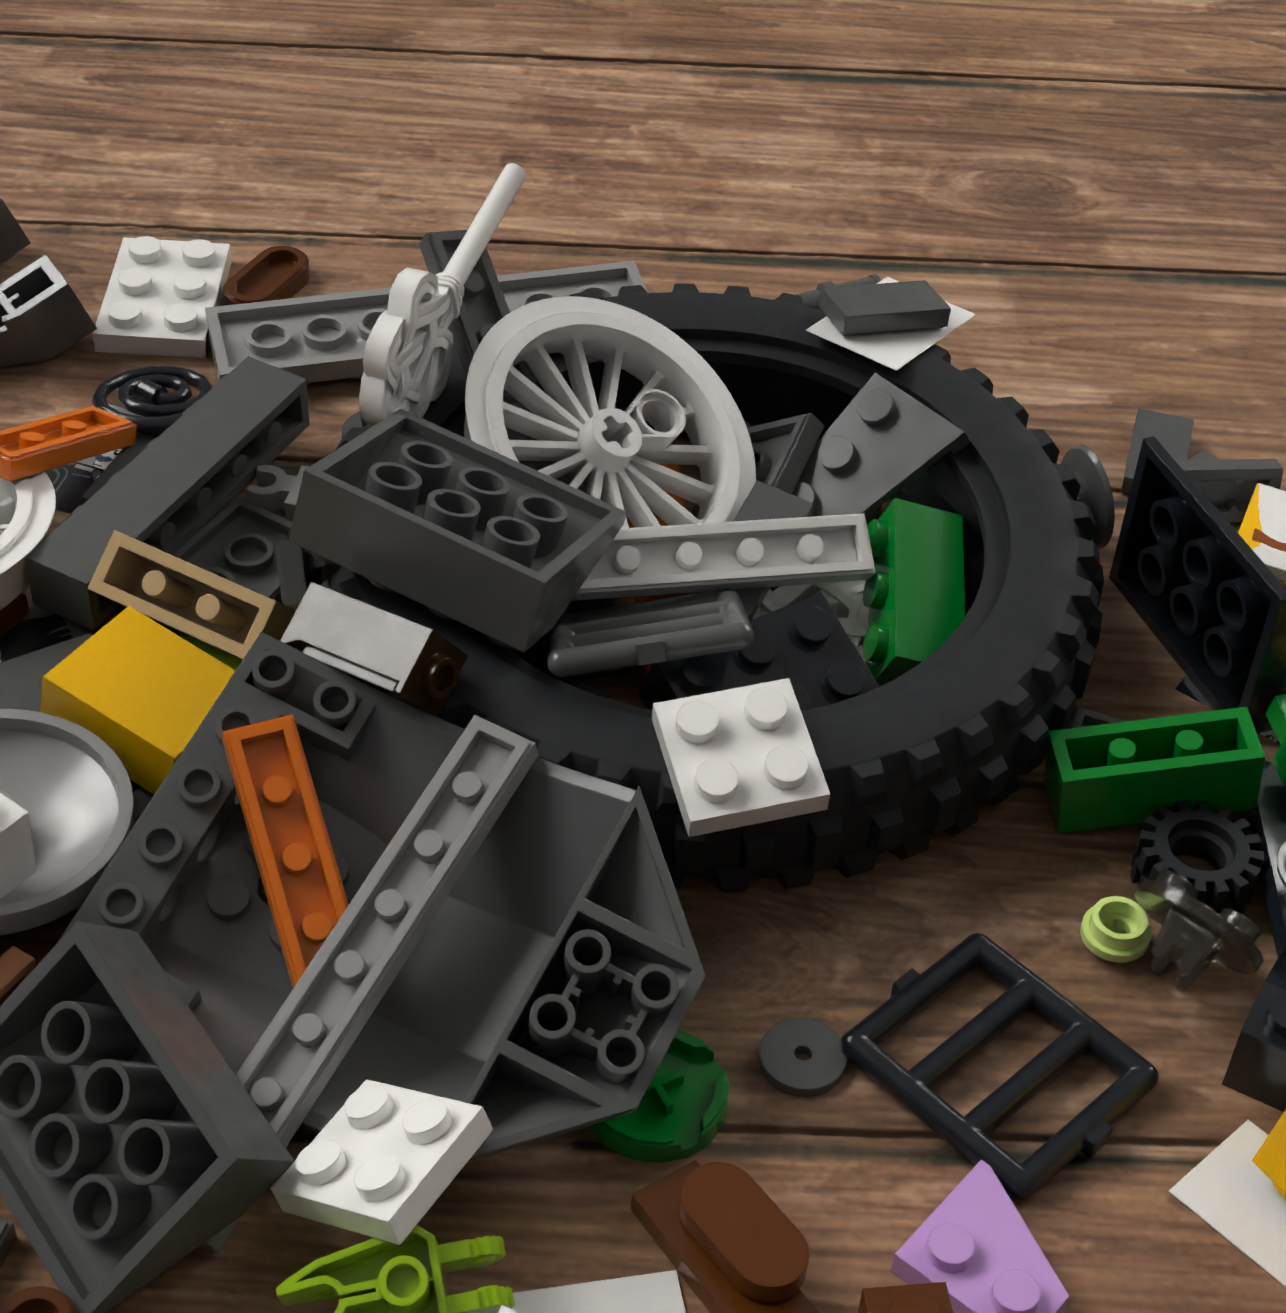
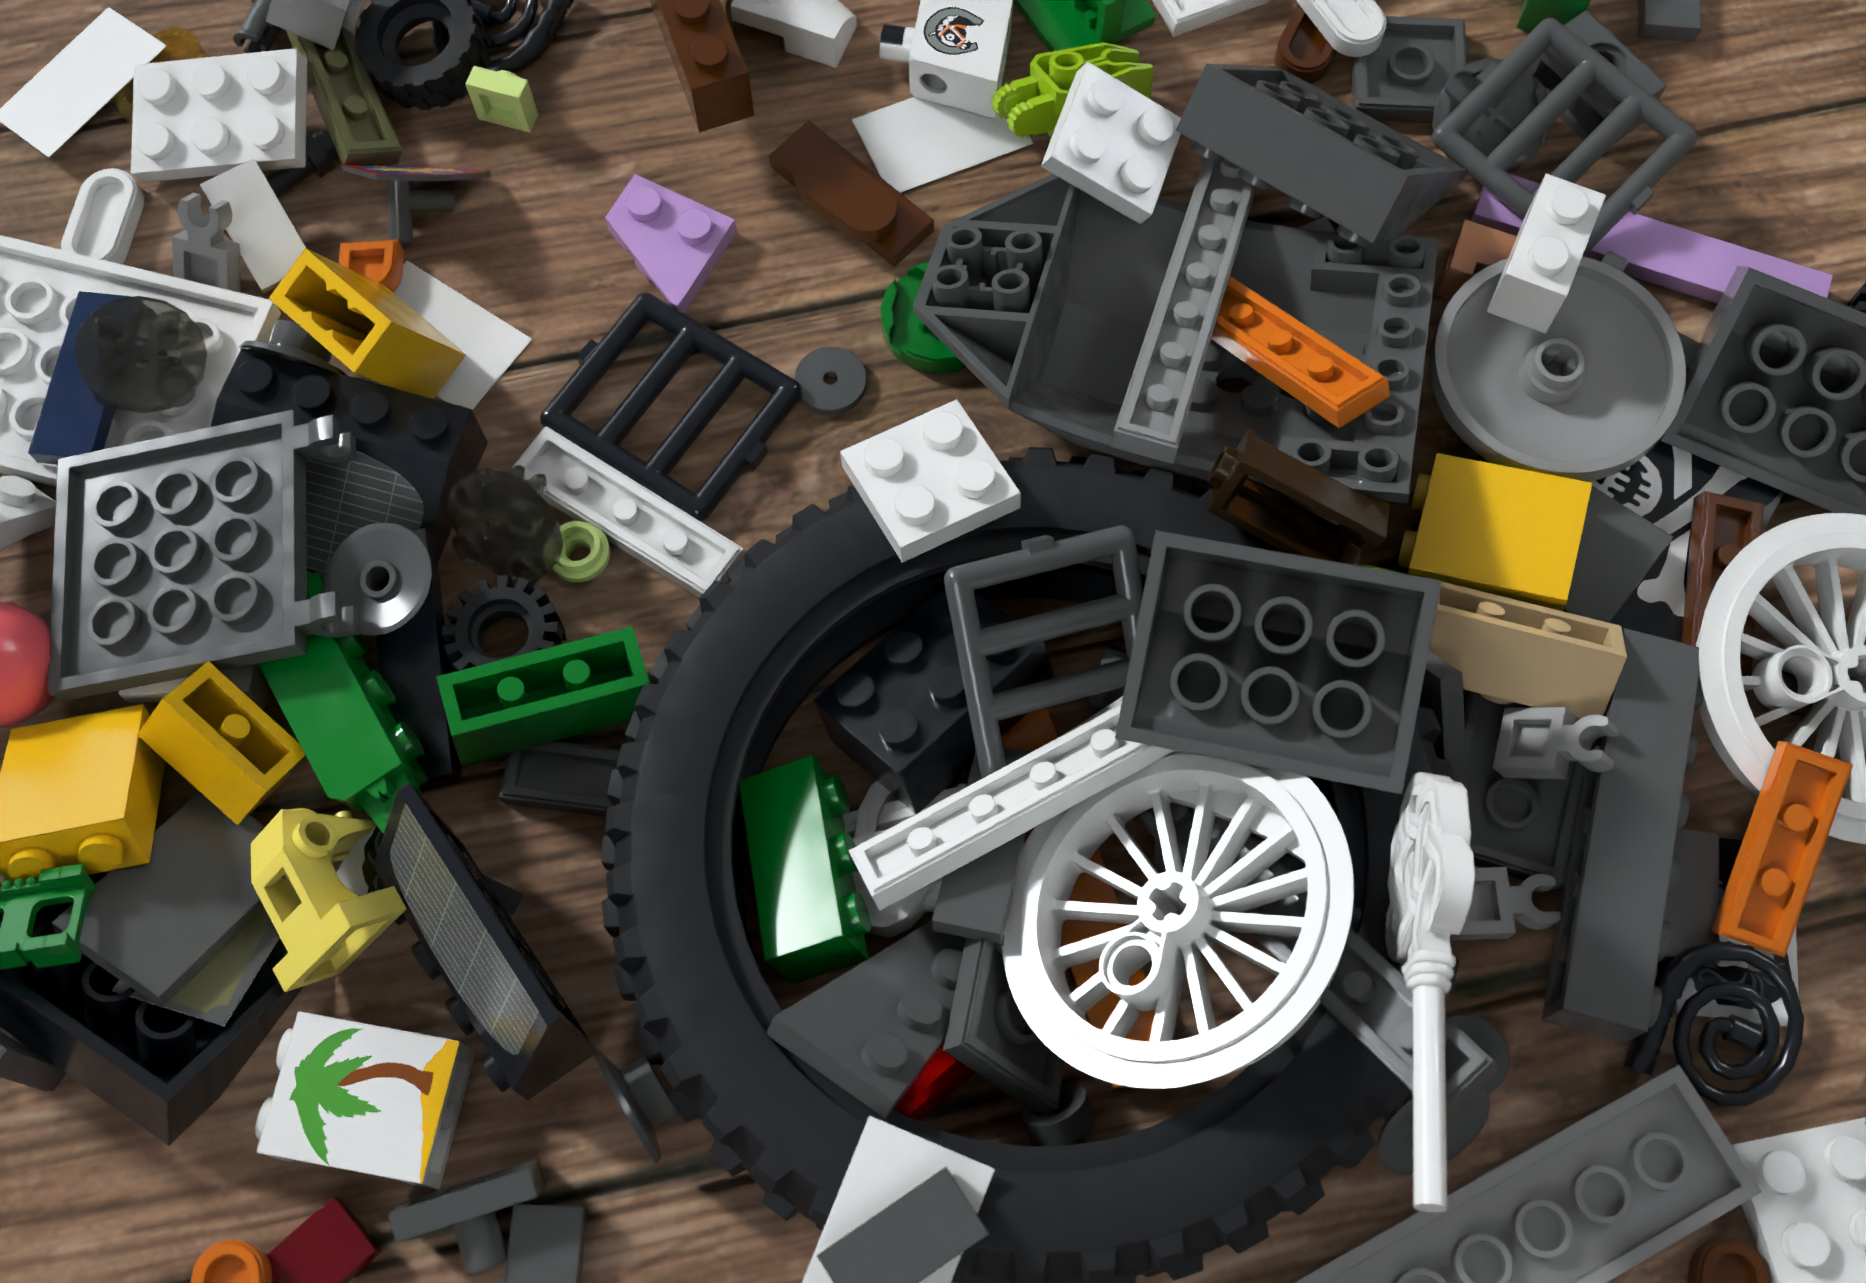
camera: 170 degrees right, 25 degrees up
none -> white tile [509,426,745,598]
none -> light grey plate [1493,707,1620,779]

